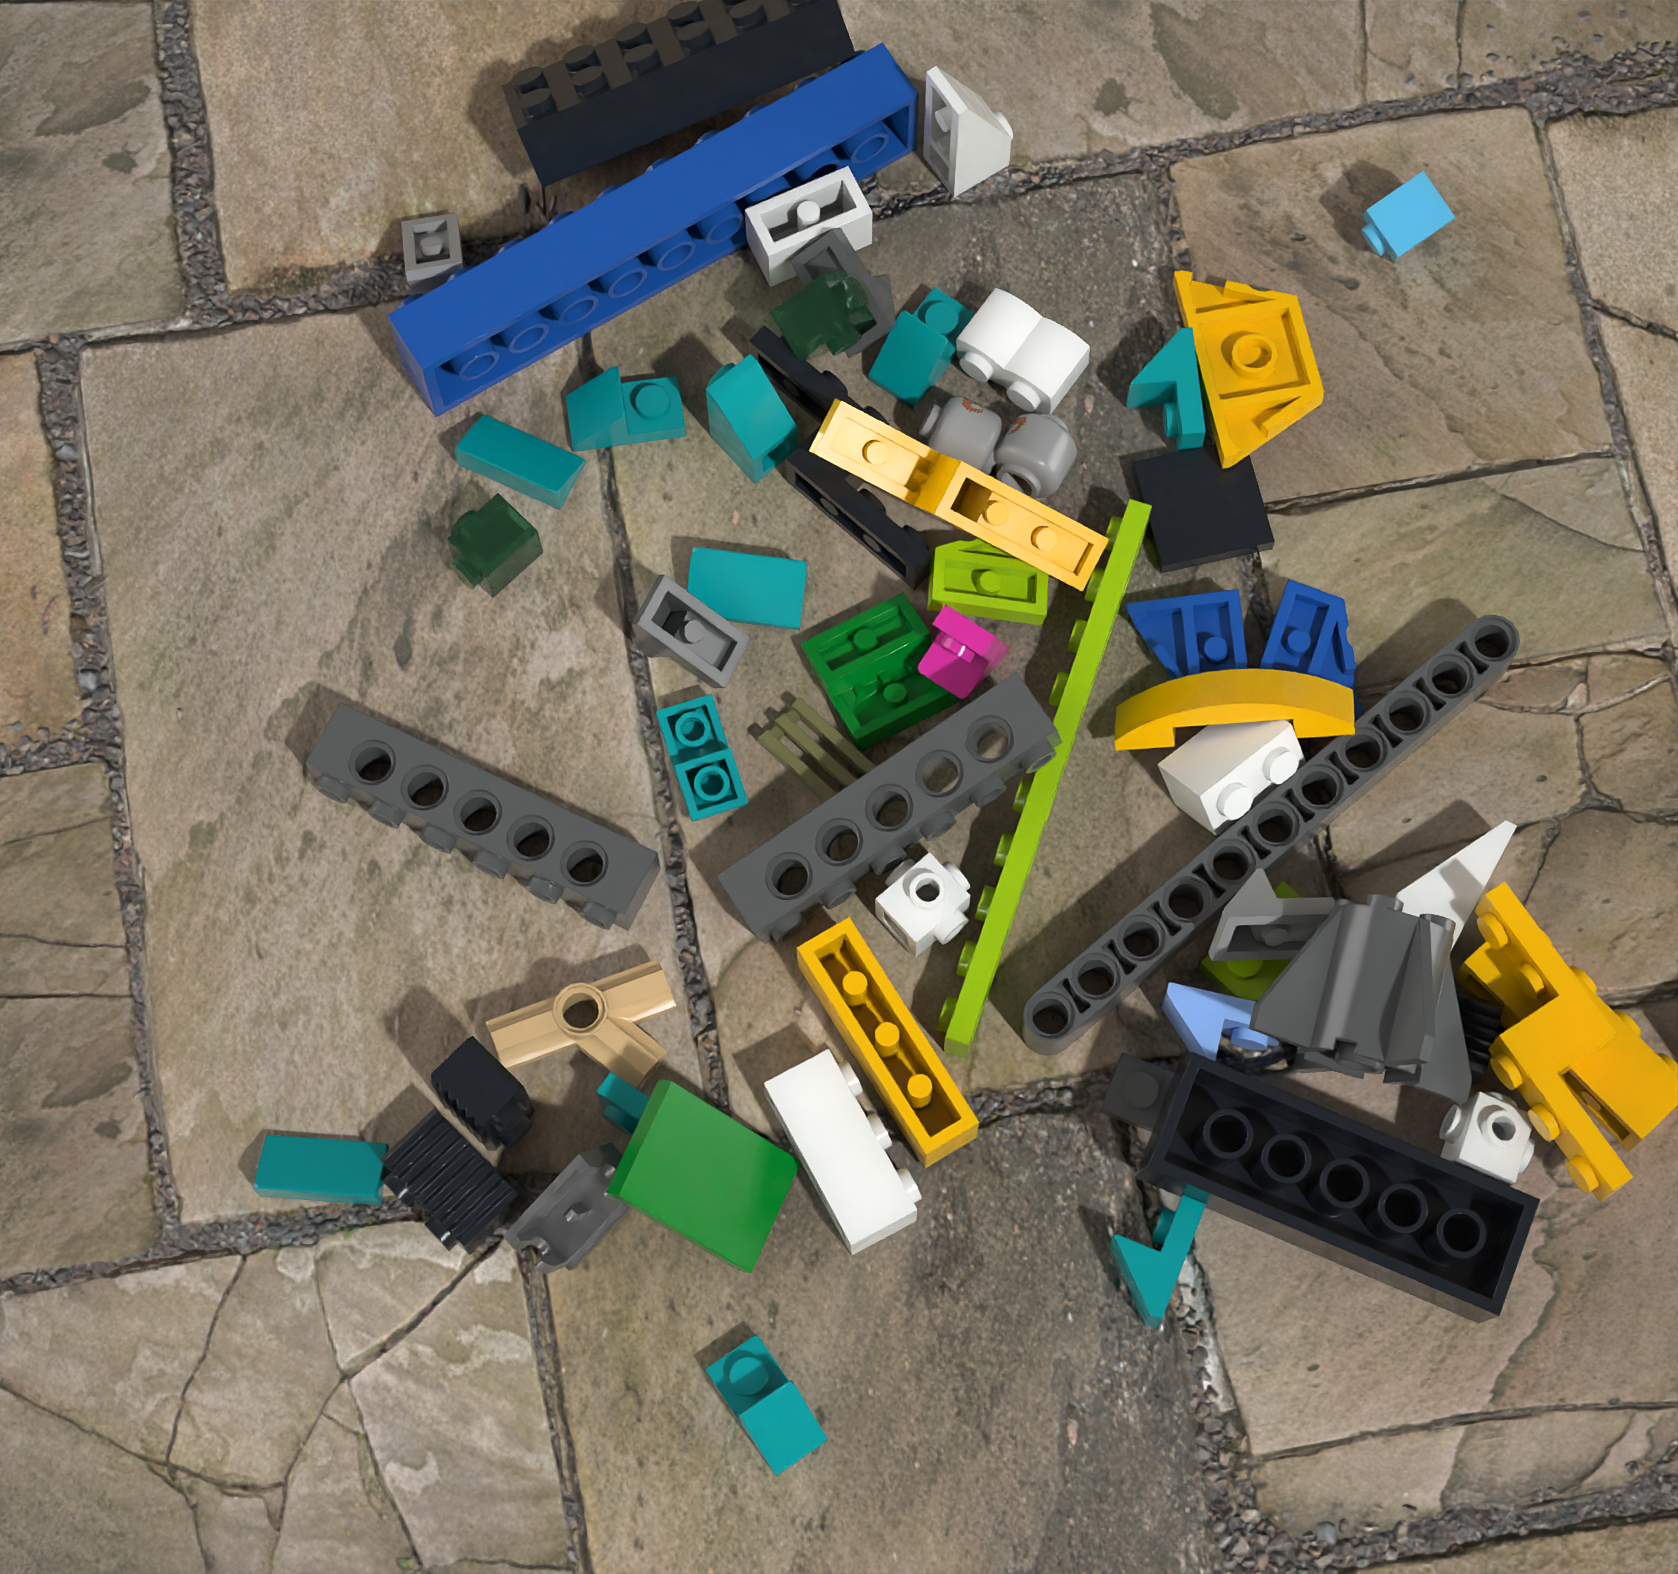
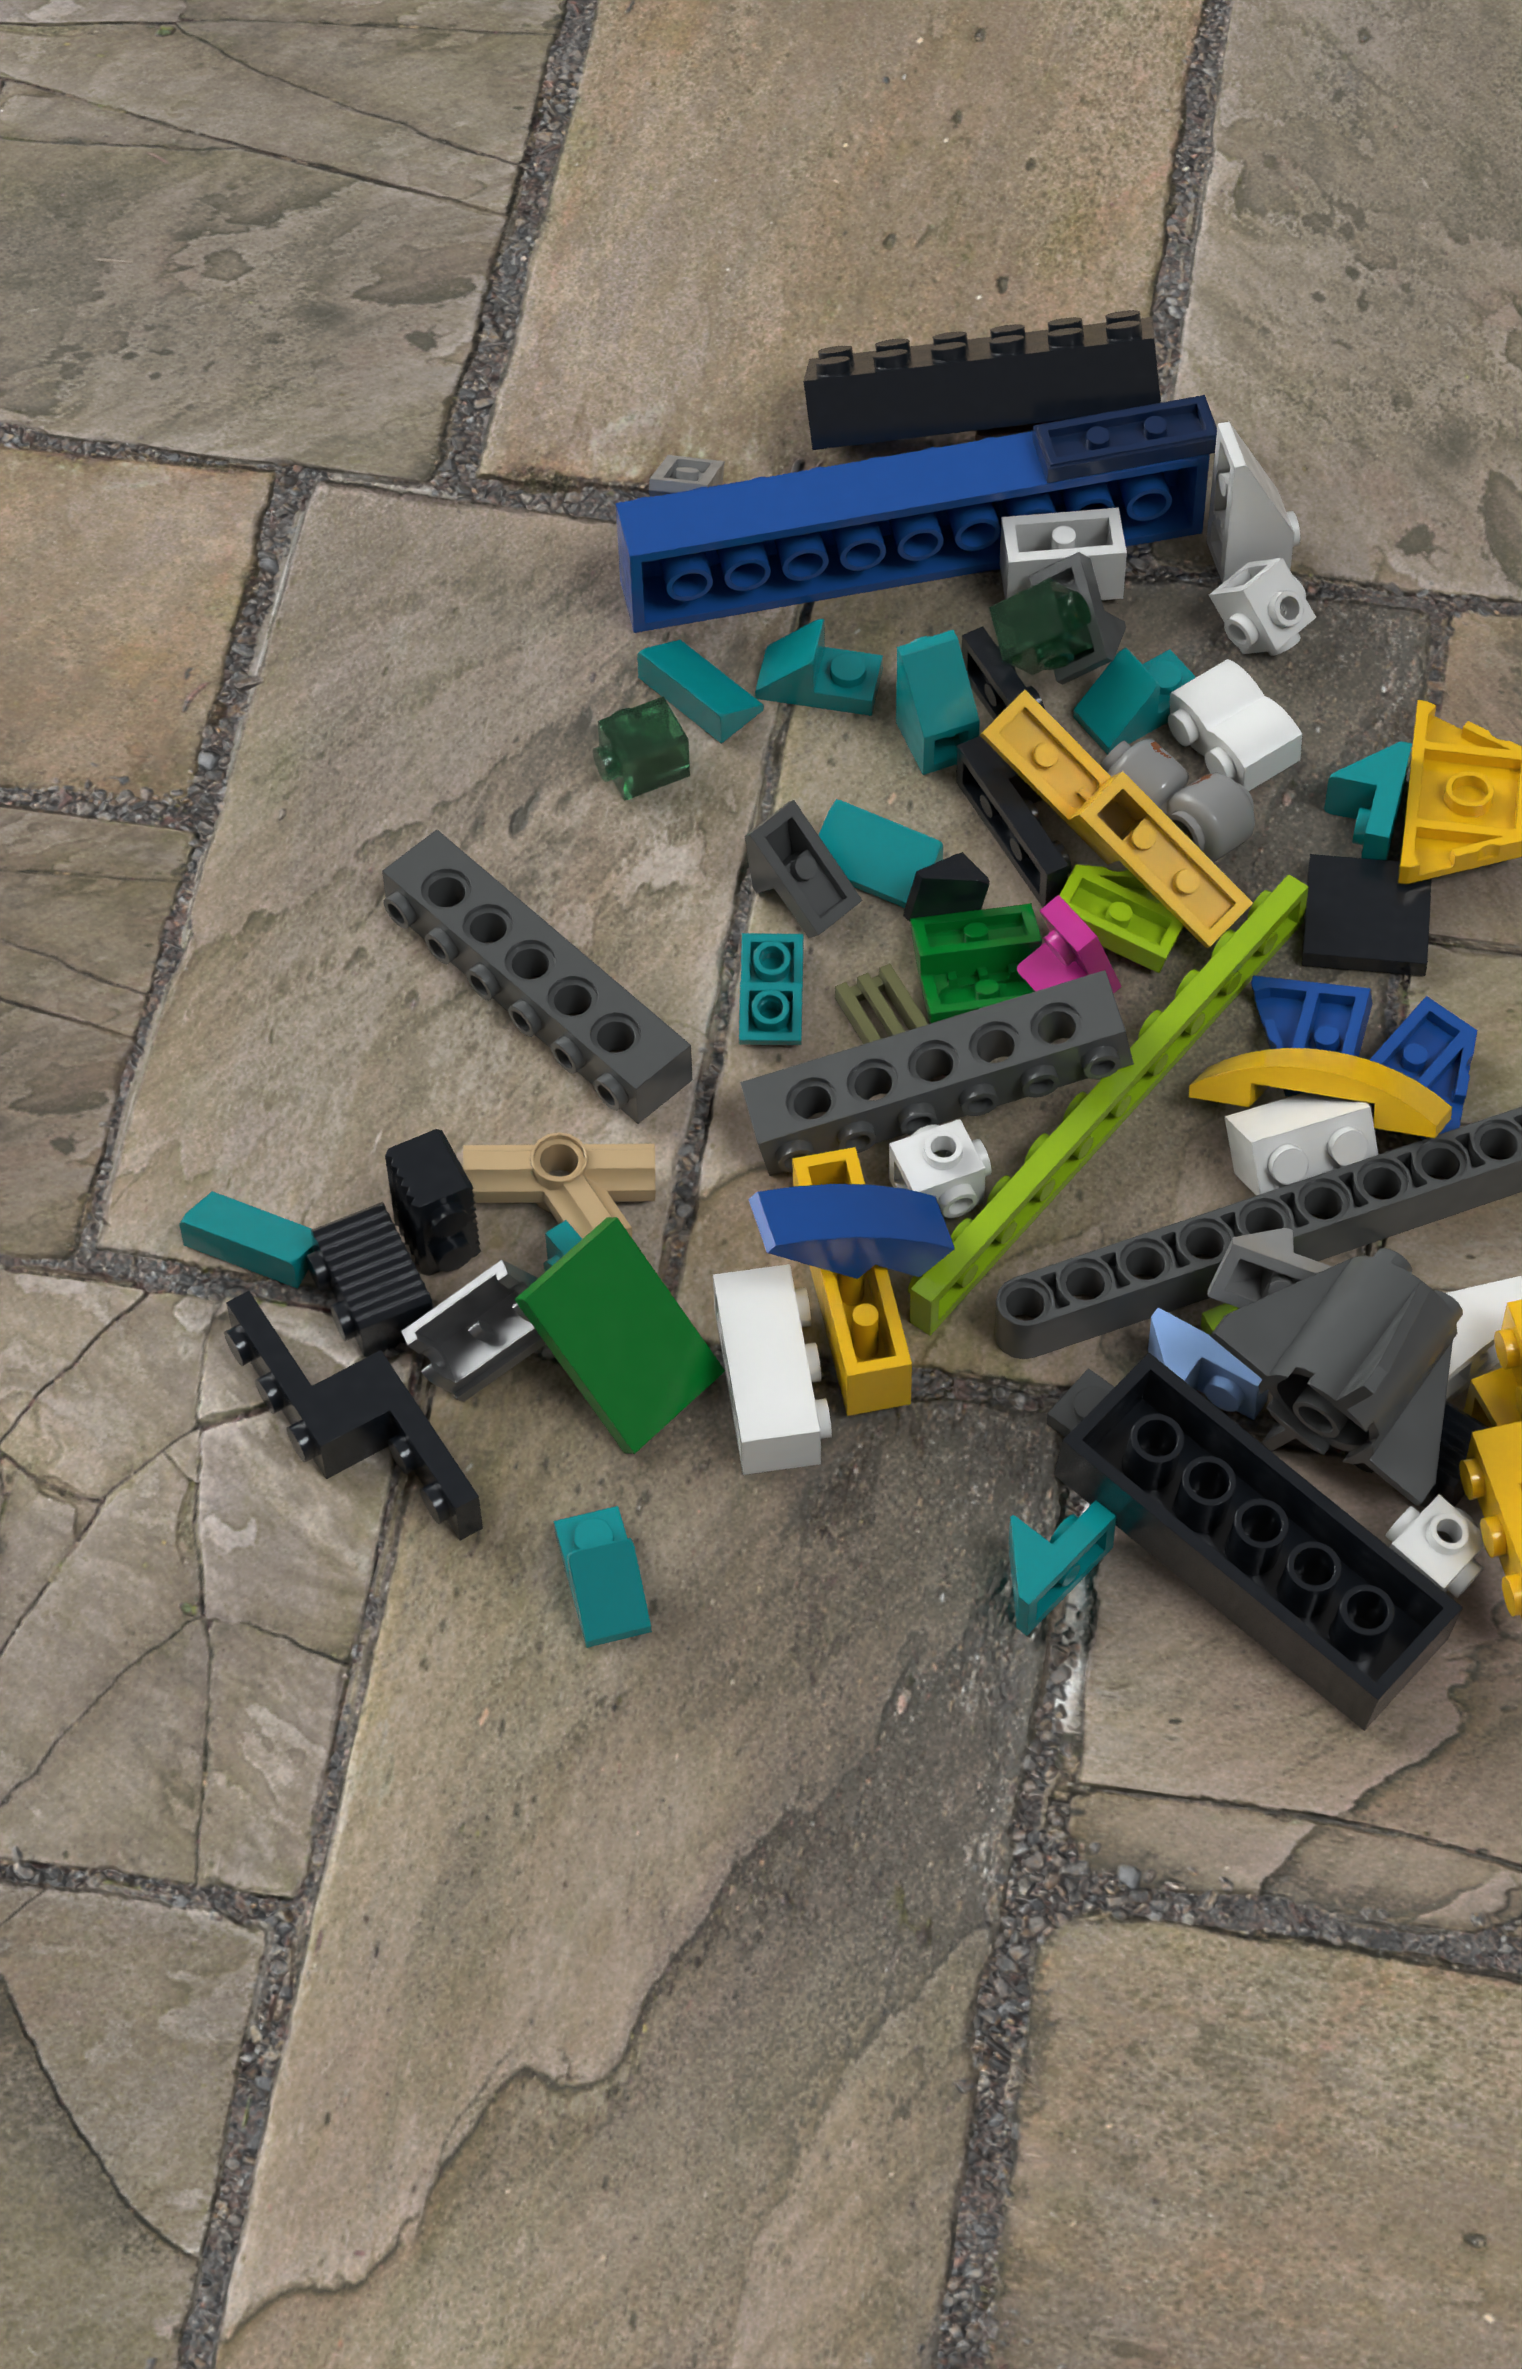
camera: 20 degrees right, 15 degrees down
none -> black bracket [224,1291,483,1541]
none -> blue slope [748,1184,955,1279]
none -> black slope [903,852,990,922]
none -> dark blue tile [1032,395,1217,483]
none -> white brick [1209,558,1316,656]

